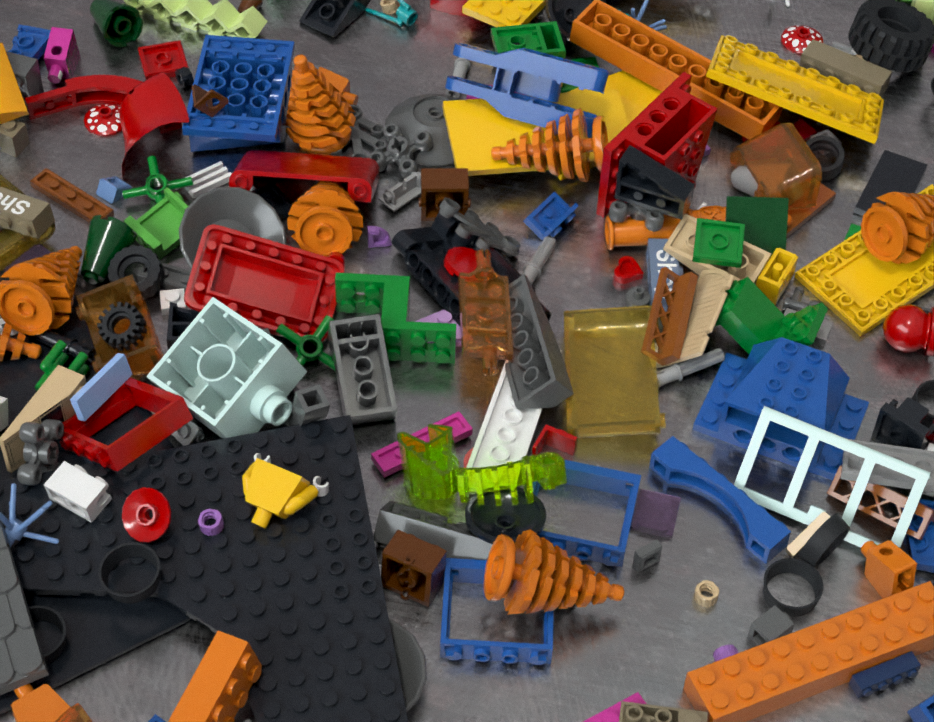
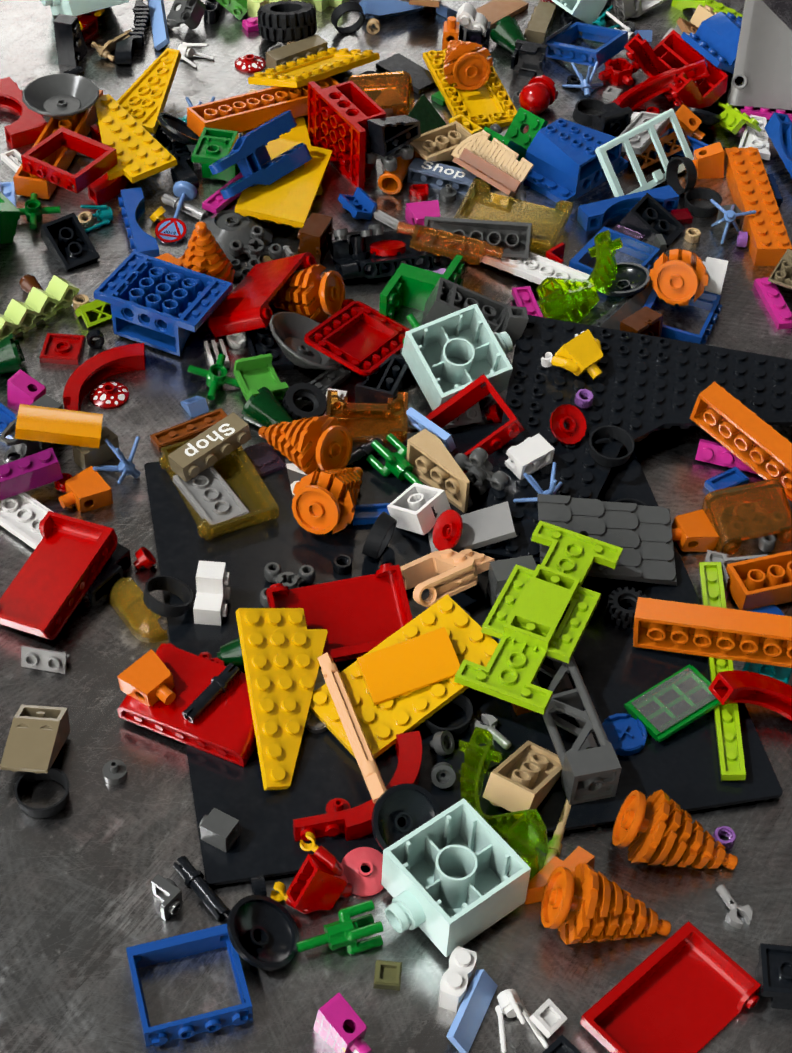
camera: 70 degrees left, 5 degrees down
black tyre [97,302,147,351] -> none
red piece [119,72,189,177] -> none
reddish brown bracket [192,84,229,117] -> none
orange plant [491,108,608,183] -> none
green tile [692,218,745,268] -> none
tile [786,512,830,558] -> none
none -> blue arch [118,187,160,258]
none -> yellow tile [149,206,167,223]
none -> medium blue piece [155,181,197,244]
none -> dark pink torso [405,200,440,228]
none -> black slope [621,193,685,248]
none -> dark red tile [671,208,693,224]
none -> white brick [702,257,728,295]
none -> medium blue plant [710,199,756,244]

